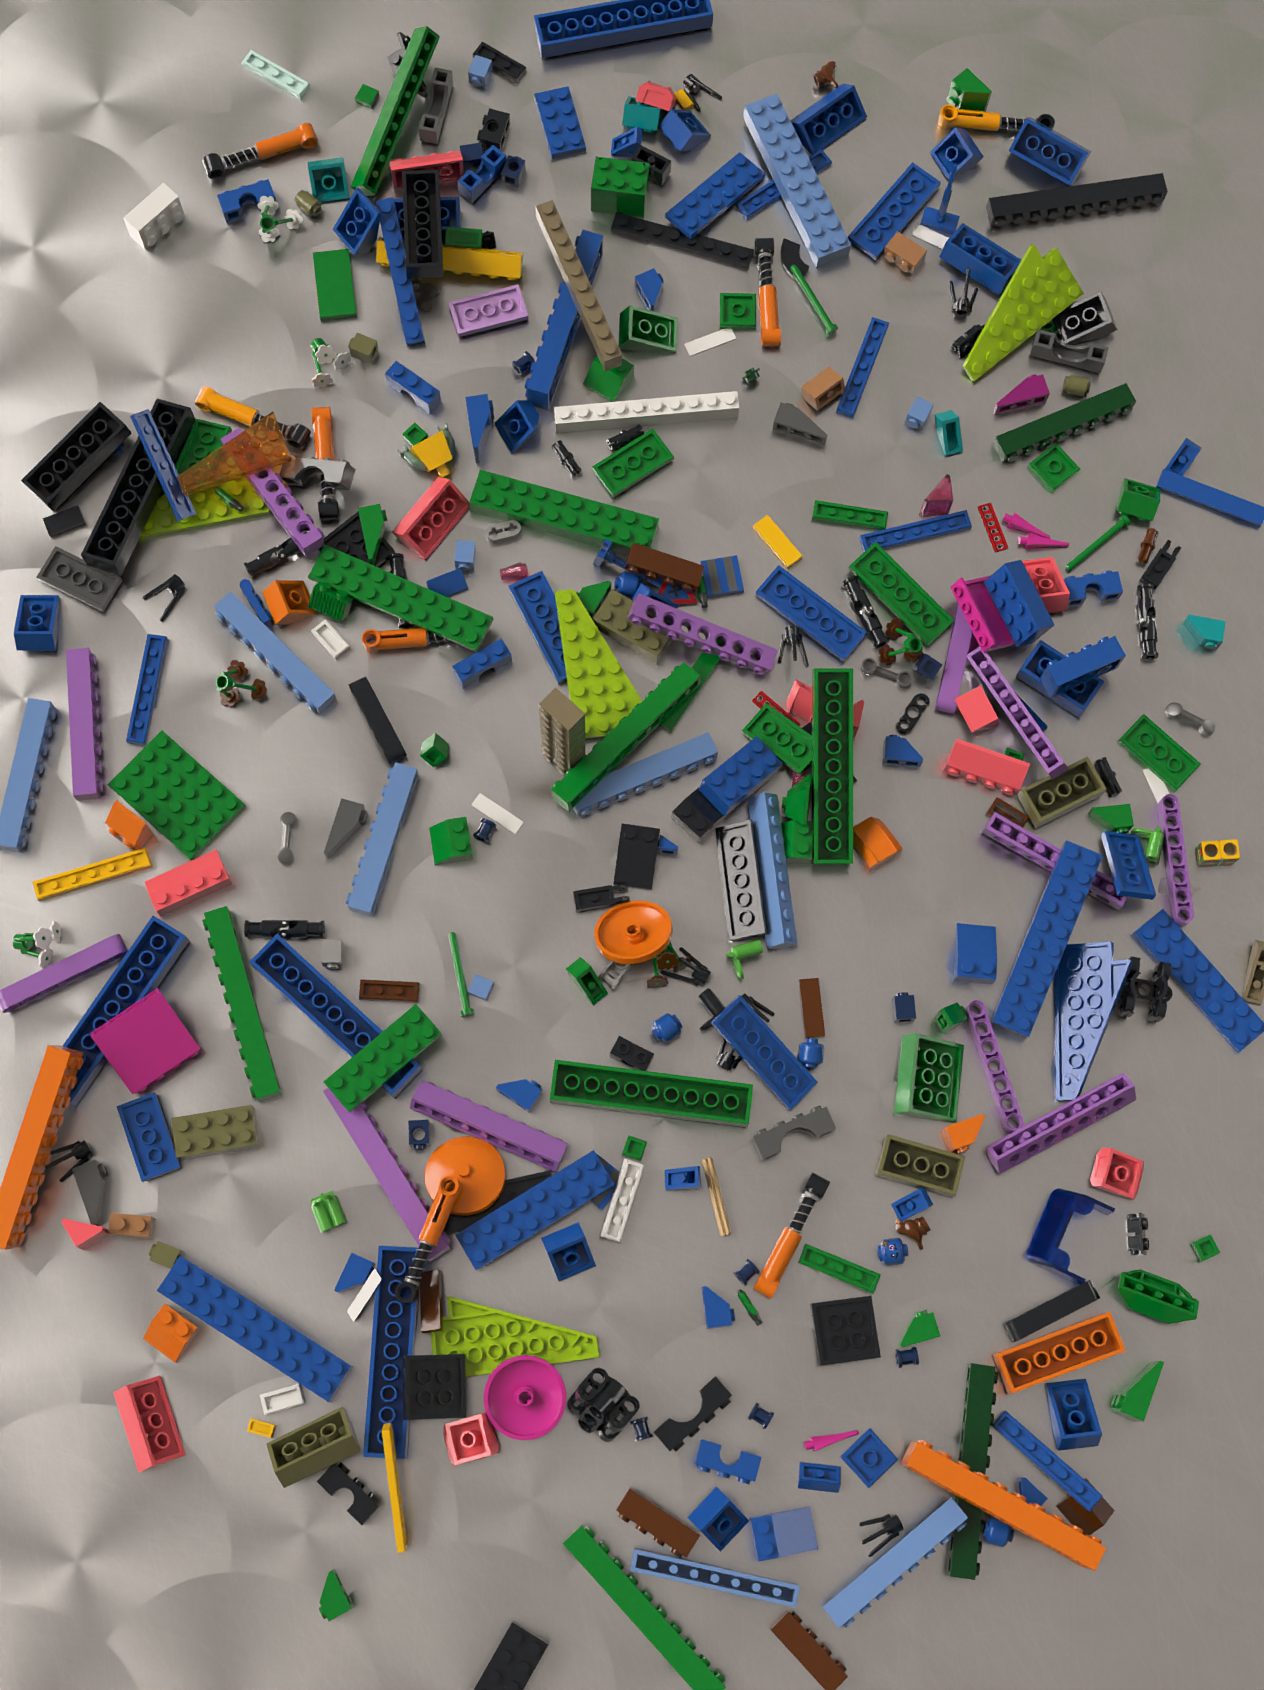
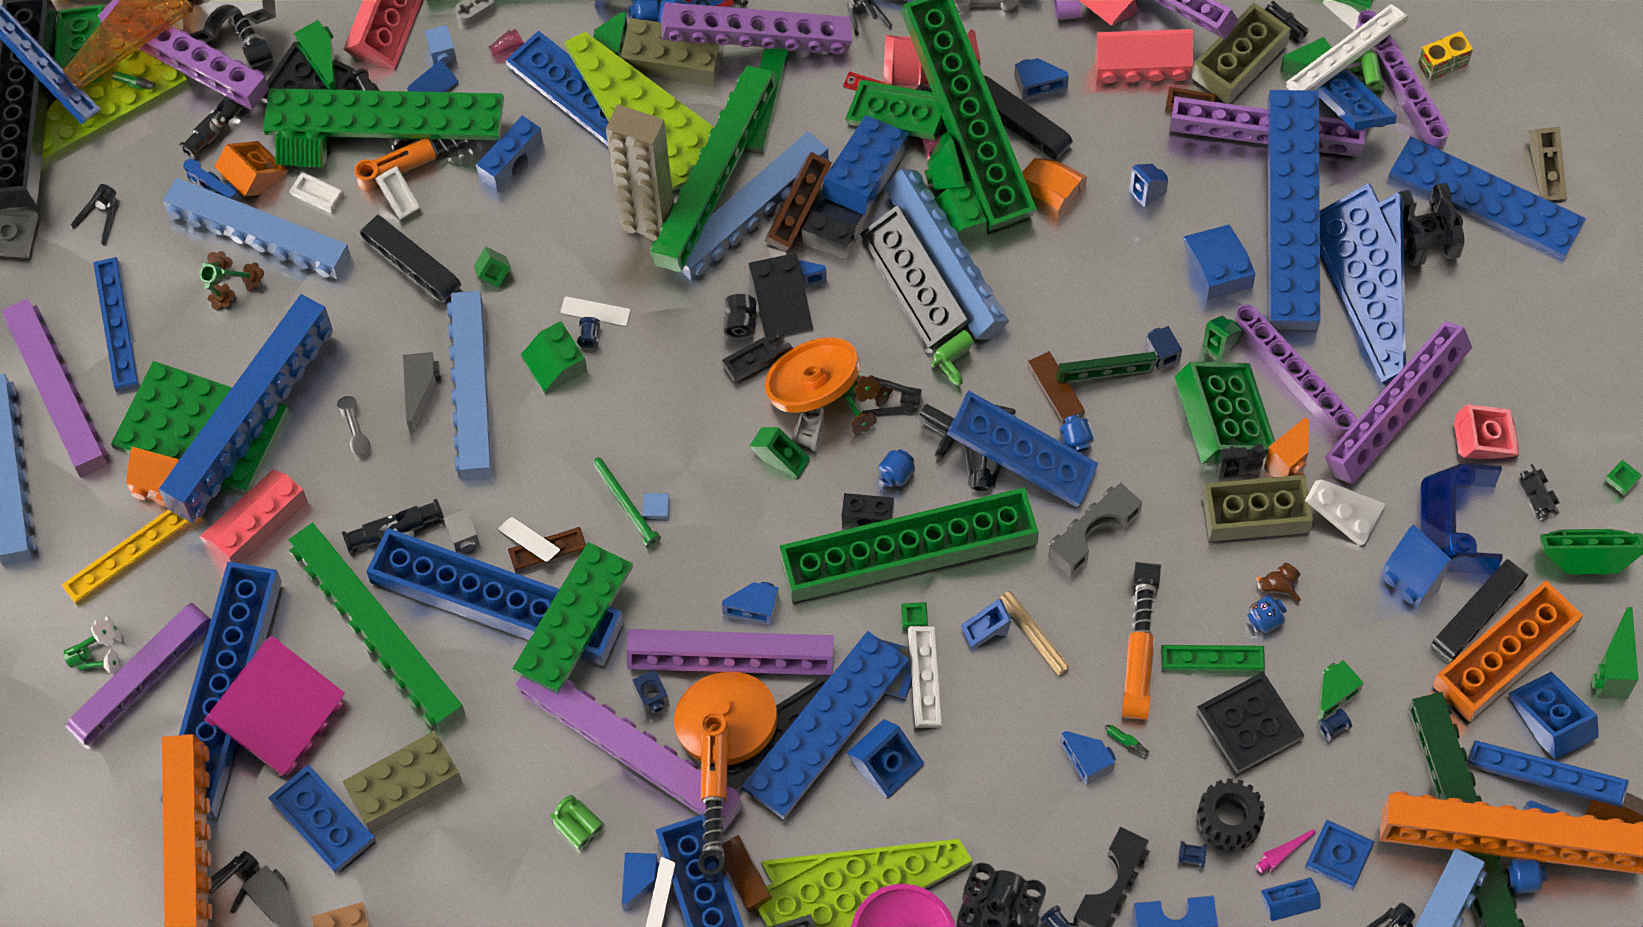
camera: 15 degrees left, 10 degrees down
dark blue bush [733,1259,760,1286] -> none
blue slope [891,1187,933,1221] -> none
black piece [896,693,930,733] -> none
none -> blue brick [159,294,333,523]
none -> white tile [375,166,421,220]
none -> white sticker [498,517,560,562]
none -> black wheel [724,294,757,339]
none -> reddish brown brick [764,152,832,252]
none -> black beam [984,75,1073,160]
none -> dark green tile [1056,351,1157,383]
none -> blue slope [1129,163,1168,207]
none -> black tyre [1196,778,1265,851]
none -> black plate [1217,444,1266,480]
none -> white tile [1286,4,1408,90]
none -> white wing [1305,479,1386,545]
none -> blue slope [1382,524,1451,608]

